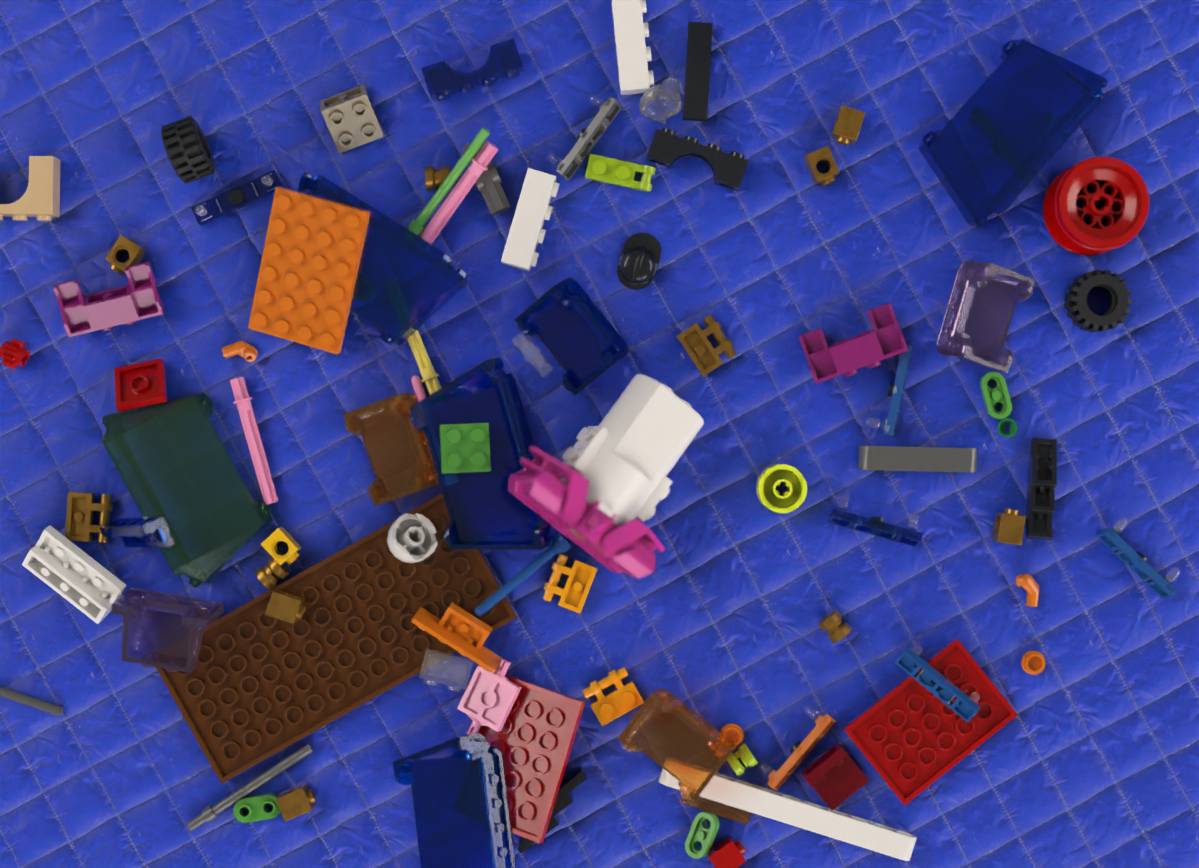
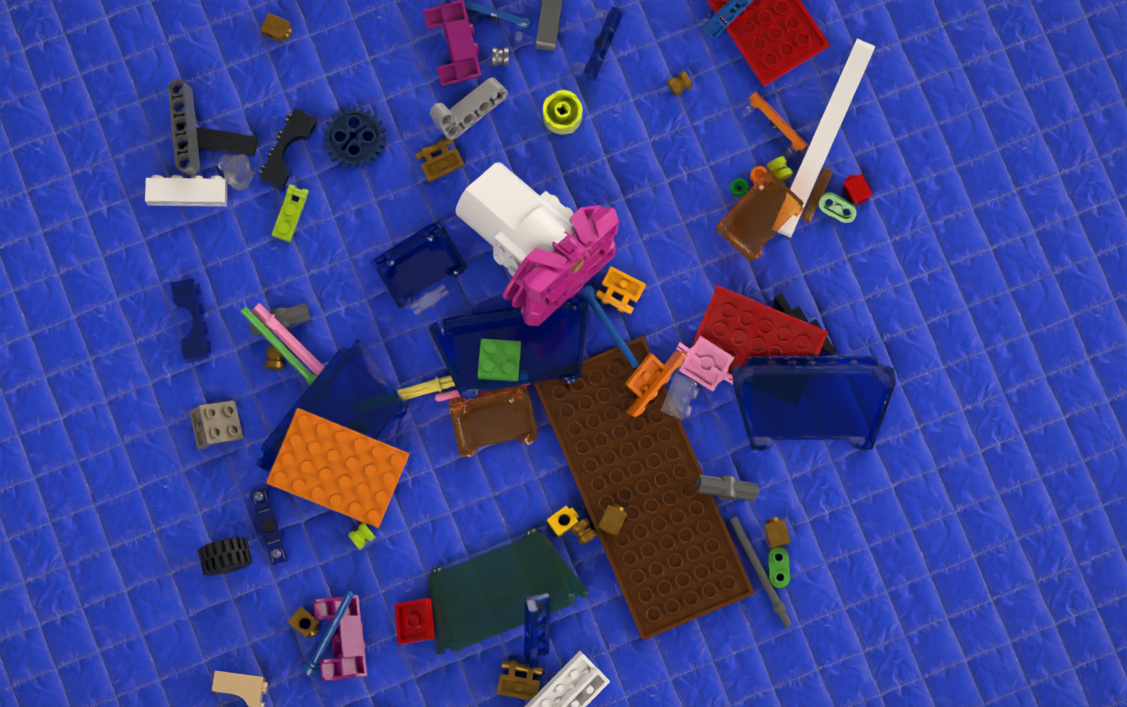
camera: 80 degrees left, 10 degrees down
clear purple windscreen [112,588,224,673] -> none
orange arm [221,341,258,362] -> none
bright pink axle [230,377,278,504] -> none
white cylinder [387,513,438,563] -> none
white brick [501,168,560,271] -> none
dark grey piece [547,94,622,182] -> none
light orange plate [582,667,644,726] -> none
black piece [617,233,661,290] -> none
dark red bracket [801,743,868,810] -> none
pearl gold brick [803,146,840,186] -> none
none -> dark grey beam [168,79,200,176]
none -> blue piece [302,591,354,677]
none -> dark blue gear [322,106,387,170]
none -> lime wheel [347,522,376,550]
none -> light grey beam [430,78,508,140]
none -> flat silver wheel [492,47,509,67]
none -> dark grey piece [696,475,759,502]
none -> green plate [730,178,749,197]

